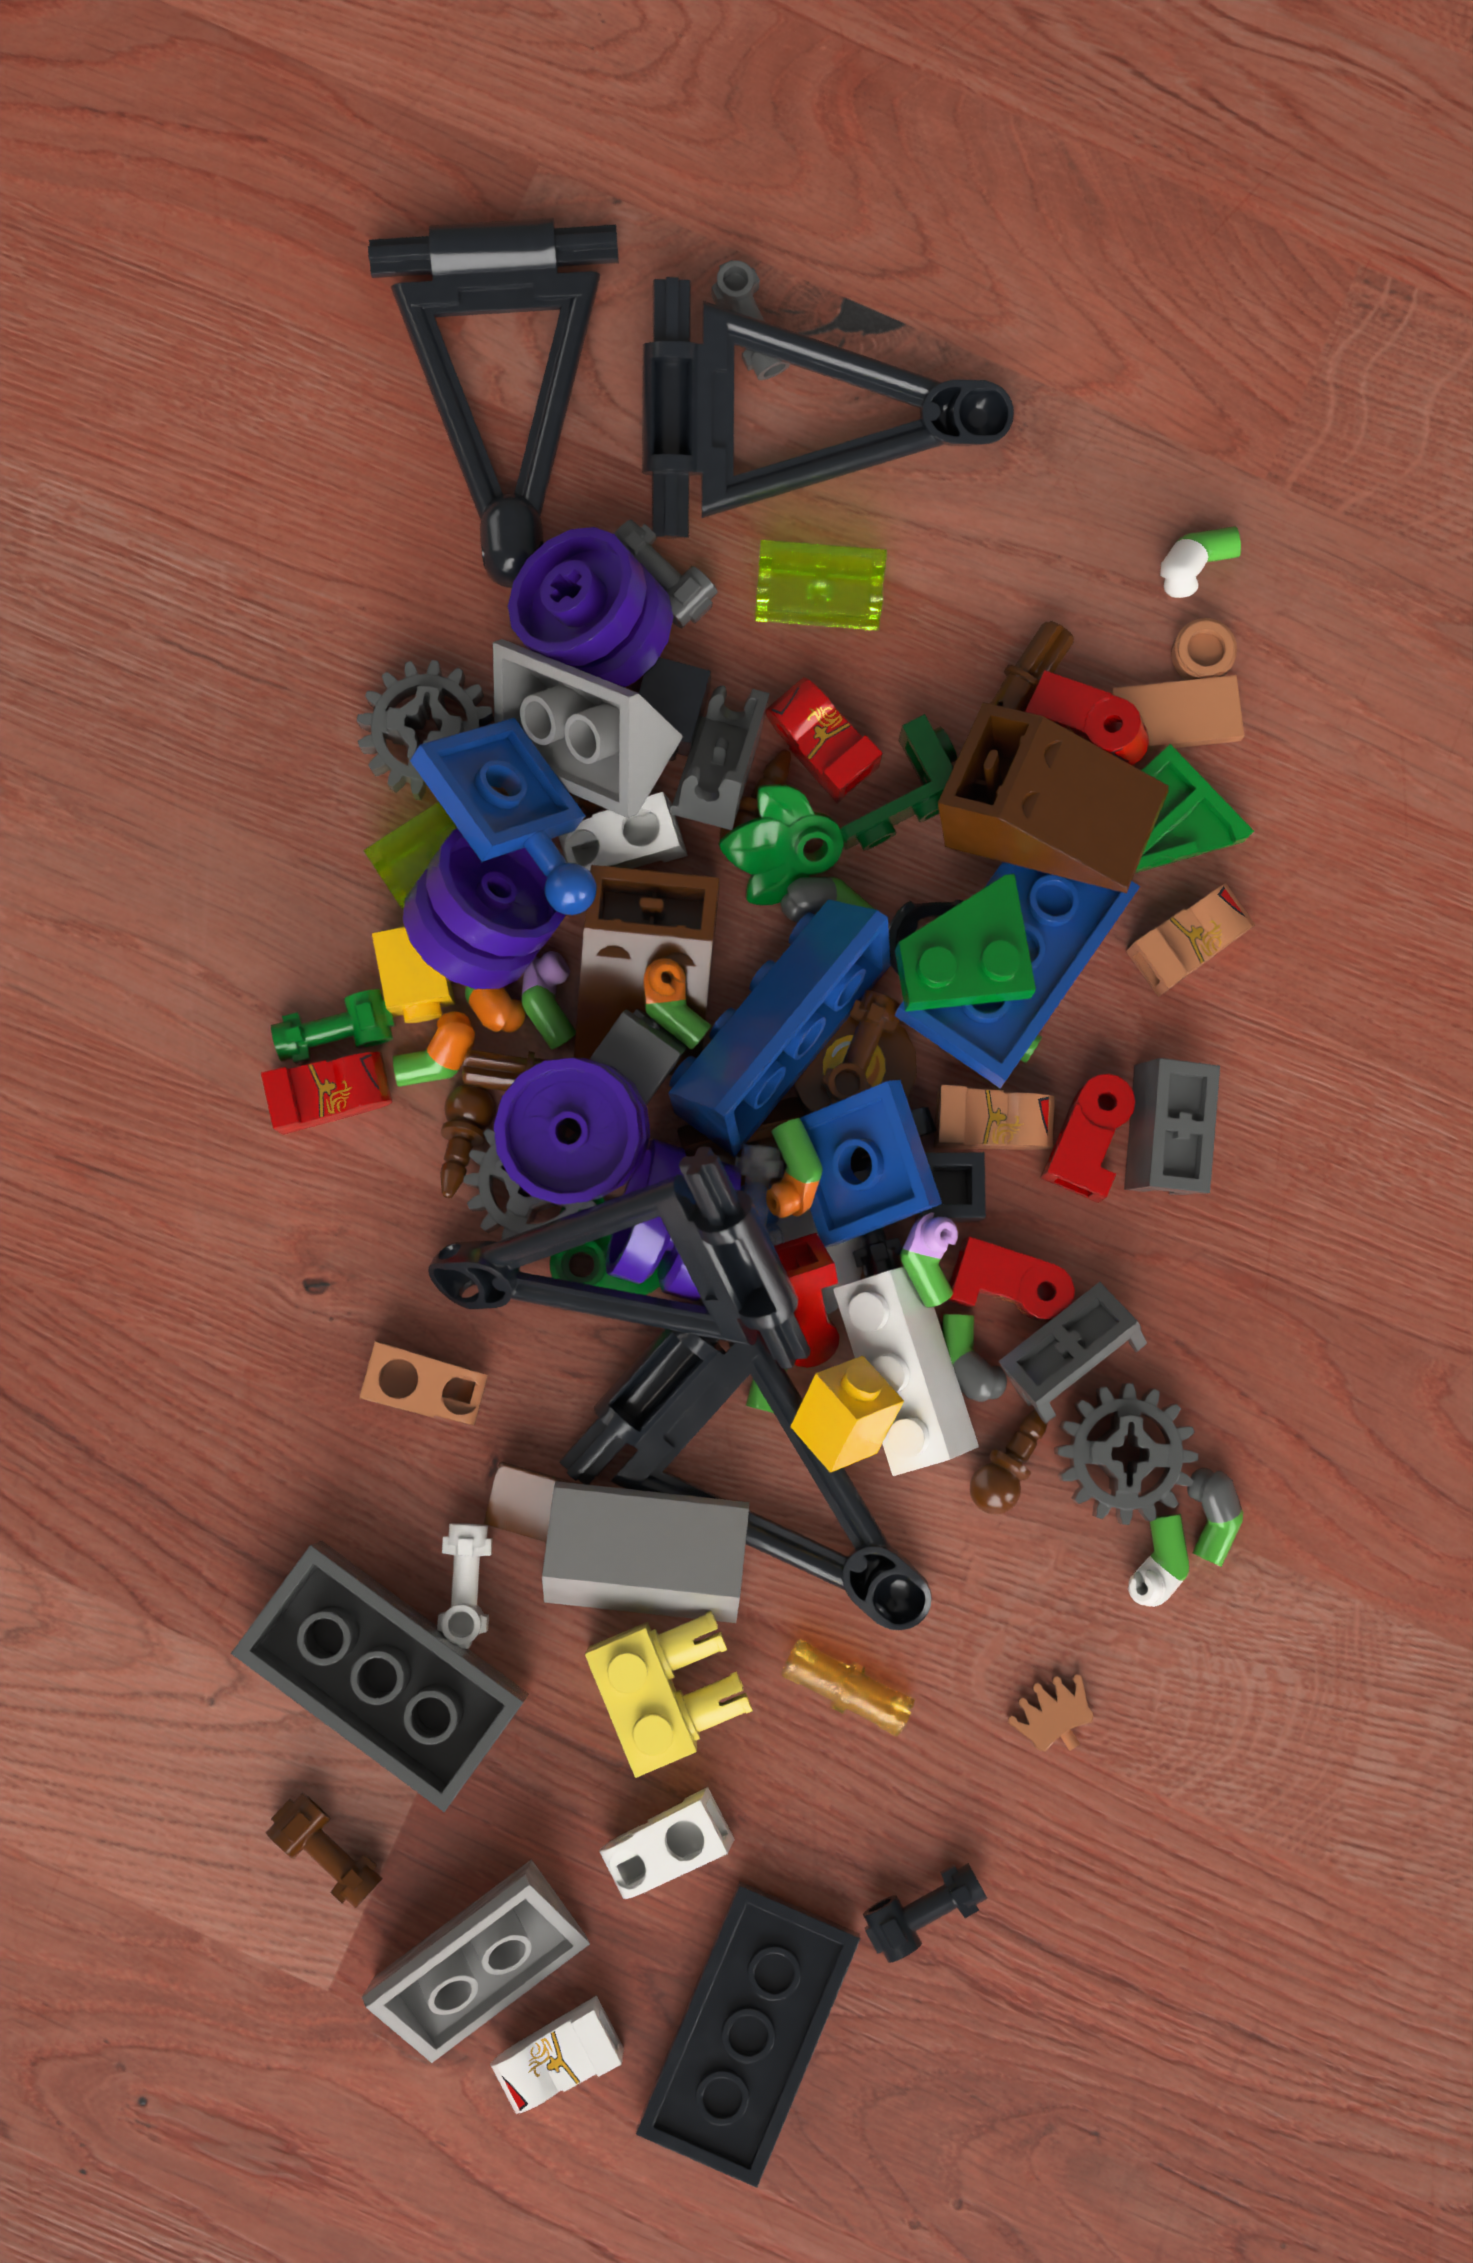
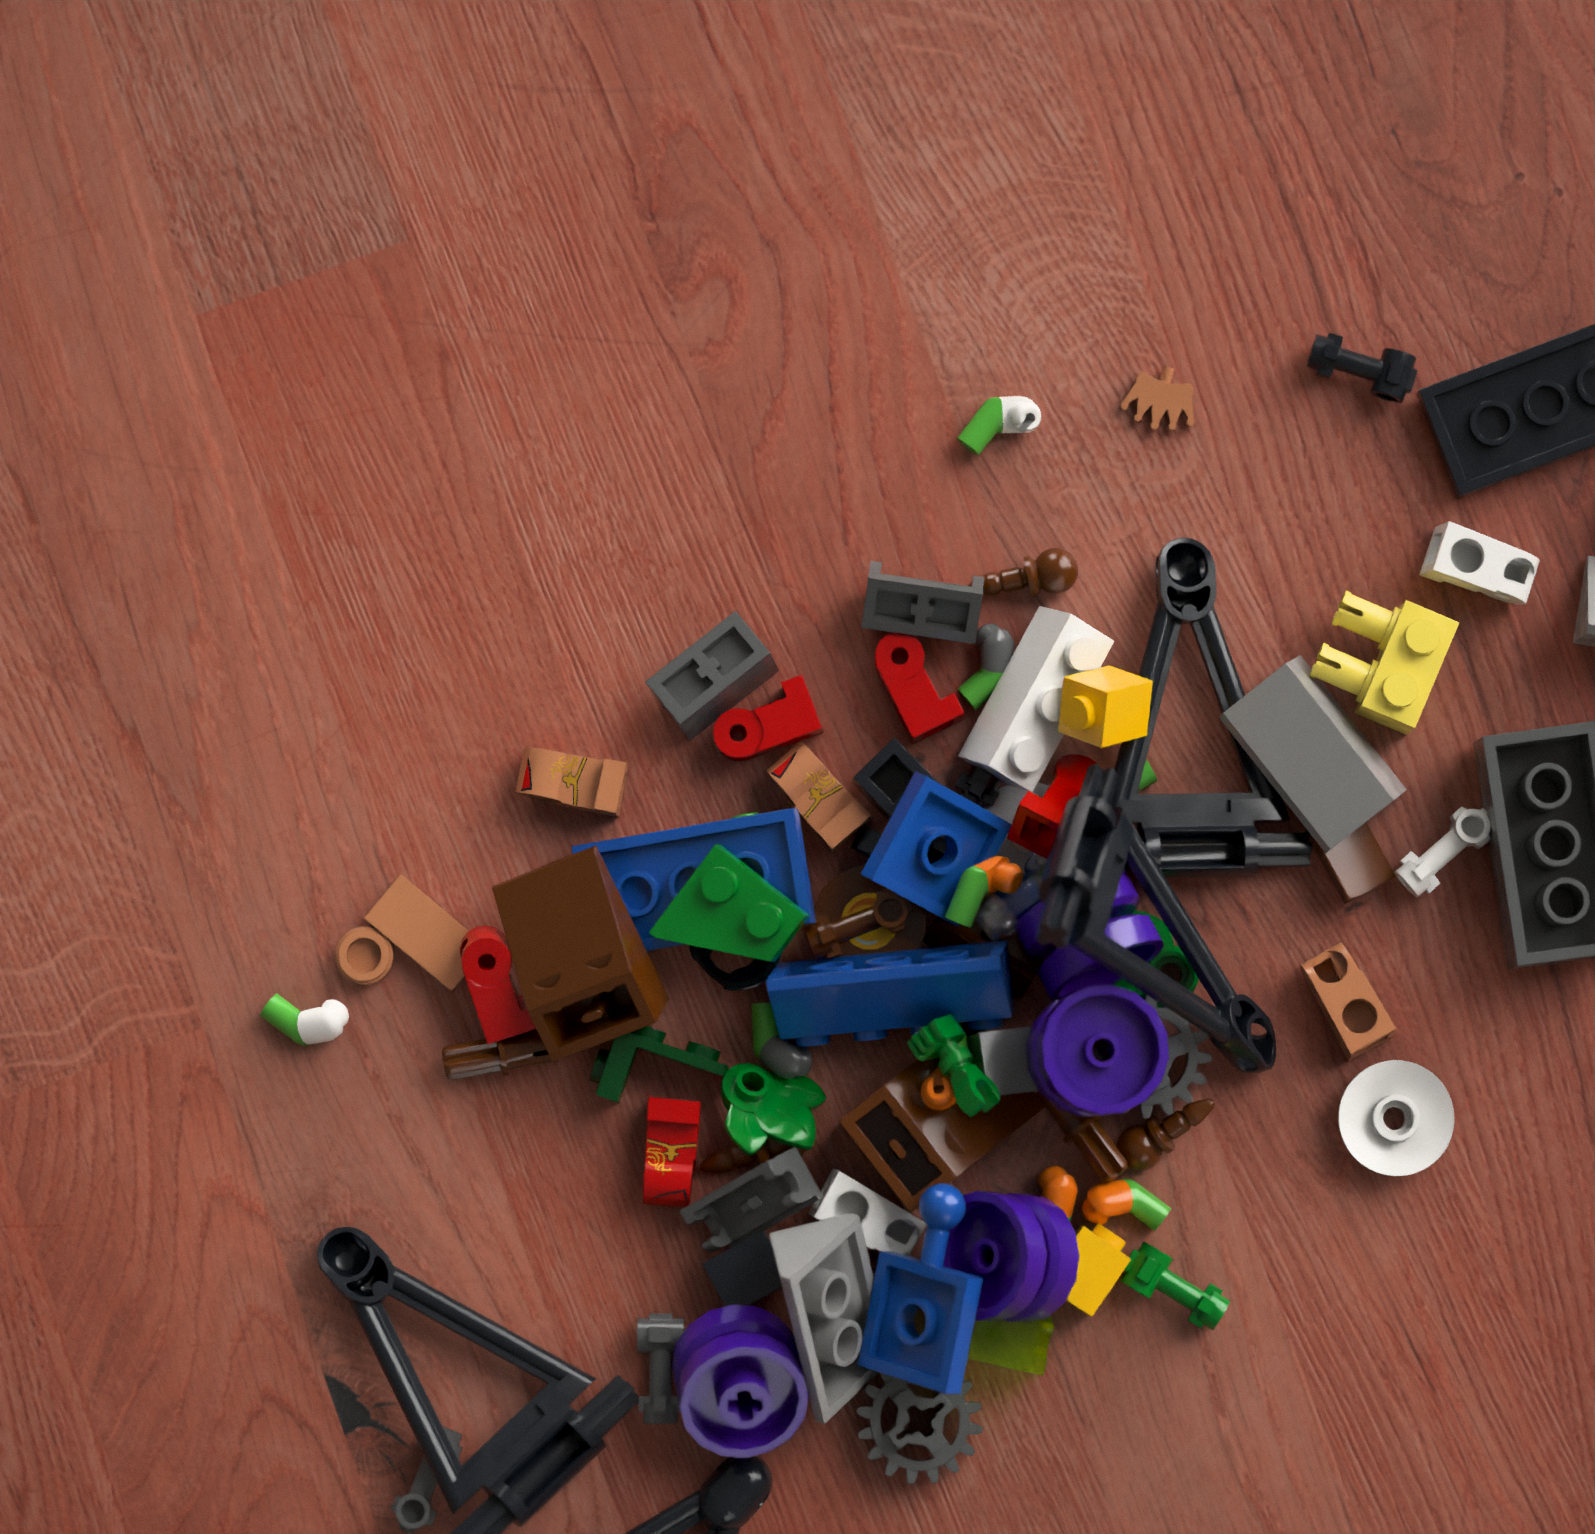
camera: 130 degrees left, 0 degrees up
red leg [261,1051,392,1135] -> none
arm [522,951,576,1049] -> none
clear neon green hinge [755,540,887,631] -> none
clear yellow pin [781,1639,915,1737] -> none
arm [900,1213,958,1308] -> none
dark grey gear [1054,1383,1198,1525] -> none
green wing [1135,744,1254,874] -> none
arm [1187,1468,1243,1567] -> none
none -> green piece [907,1014,1001,1117]
none -> white dish [1338,1060,1454,1176]

